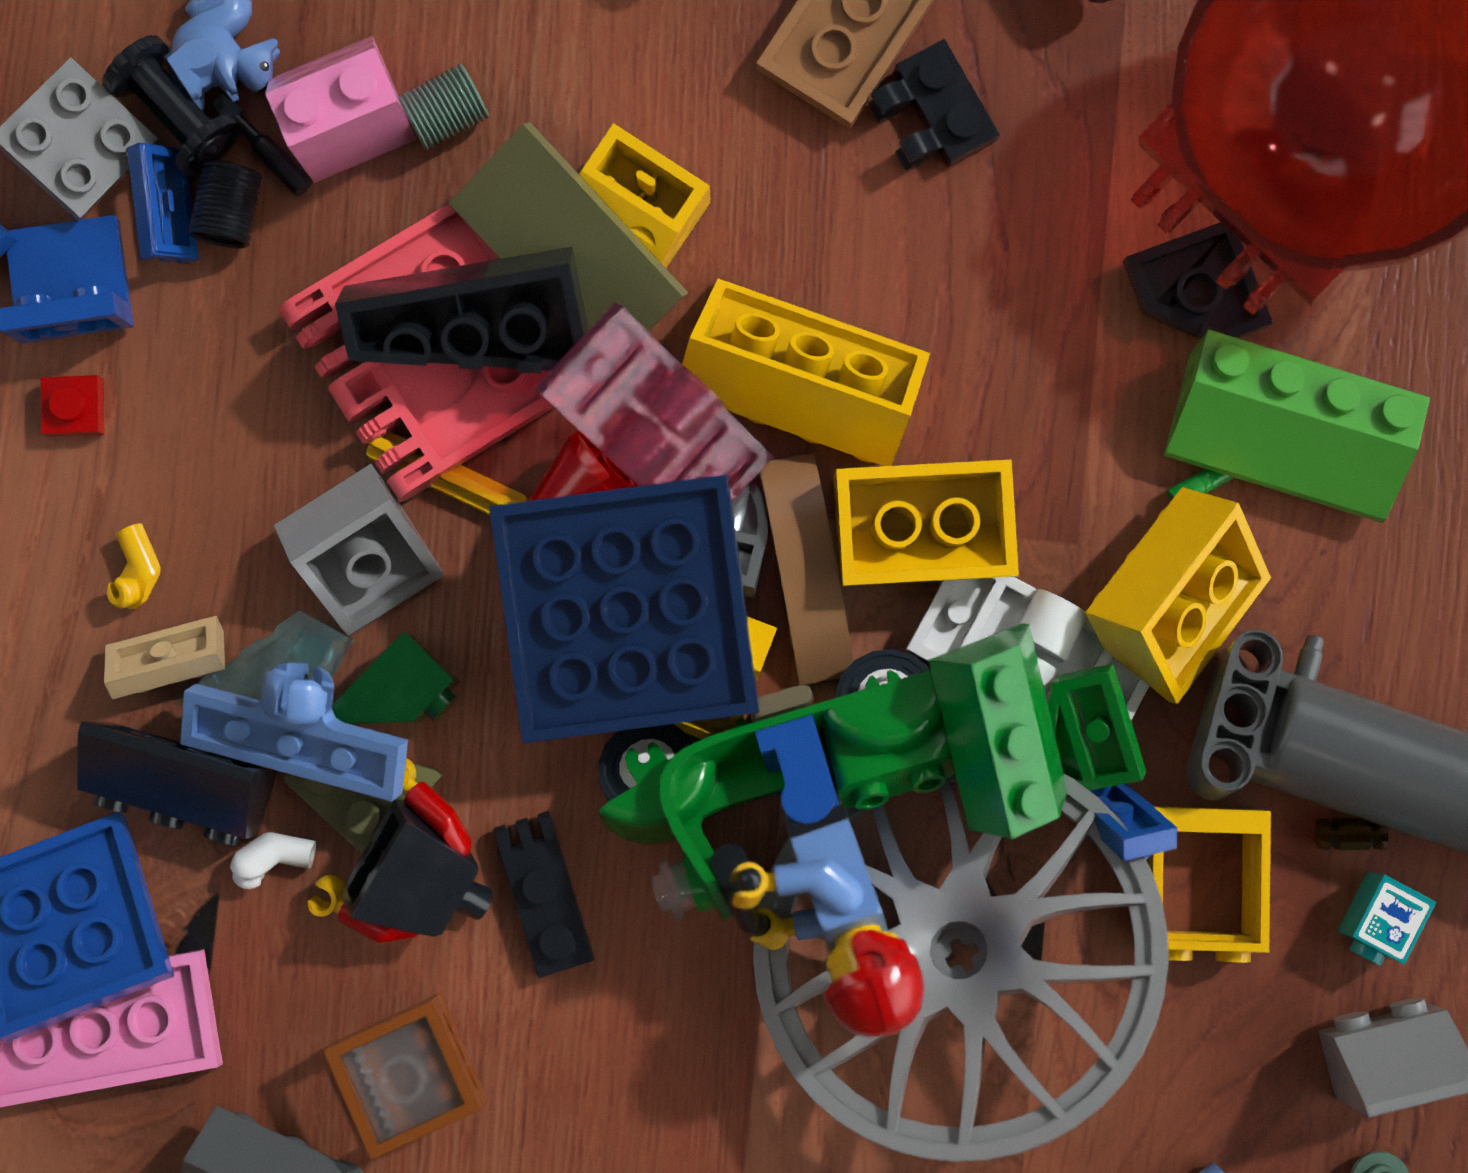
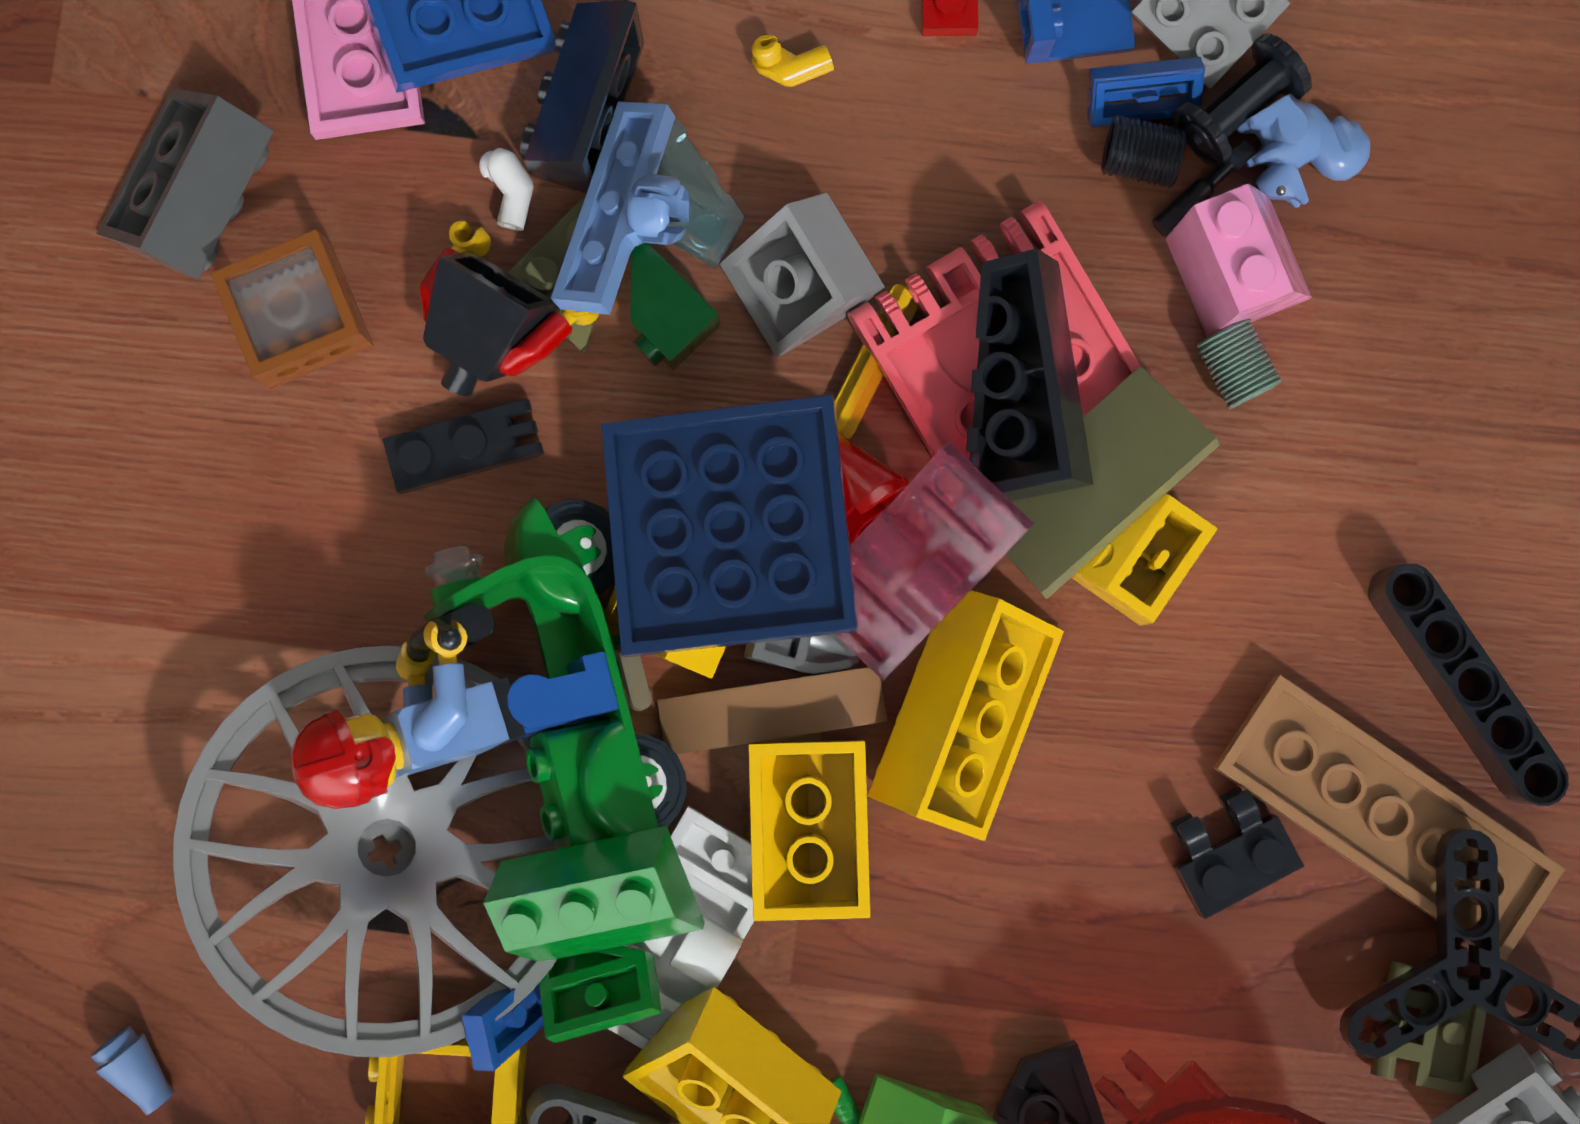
camera: 90 degrees right, 0 degrees up
tan plate [104,616,225,700] -> none

